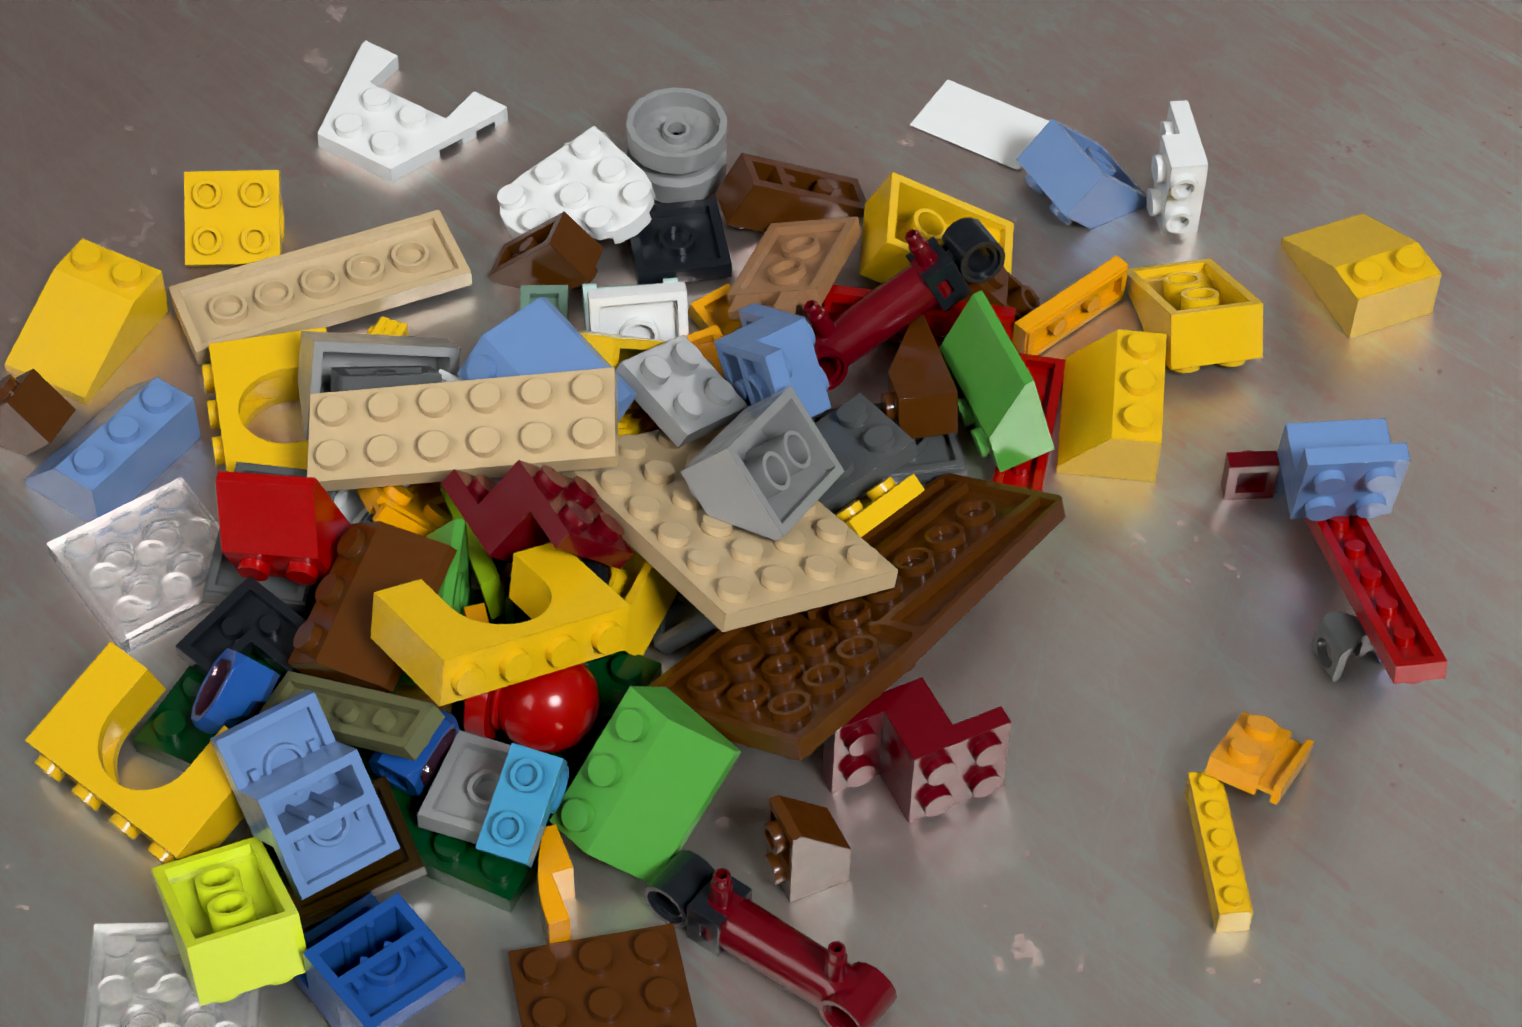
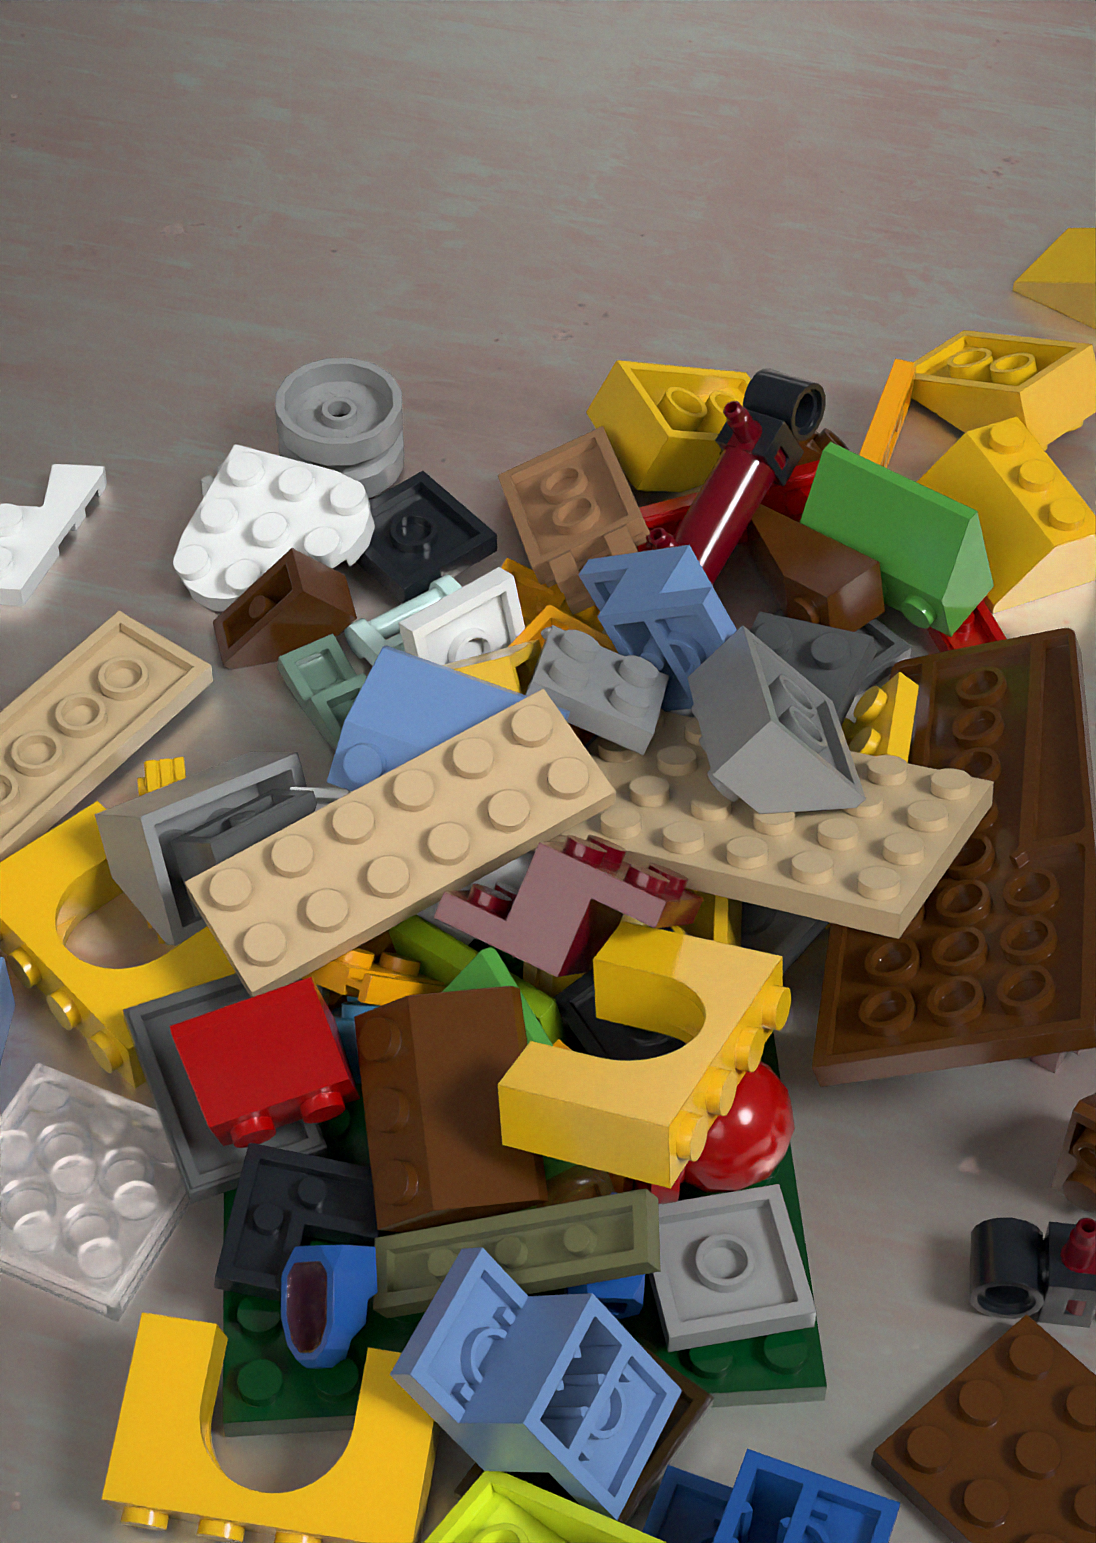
camera: 30 degrees left, 0 degrees up
dark azure plate [475,743,569,868] -> none
light orange slope [537,824,575,945] -> none
bright green slope [549,686,742,883] -> none
reddish brown slope [715,153,867,233] -> none
white sticker [910,80,1049,170] -> none
medium blue slope [1016,118,1147,229] -> none
white plate [1146,100,1209,235] -> none

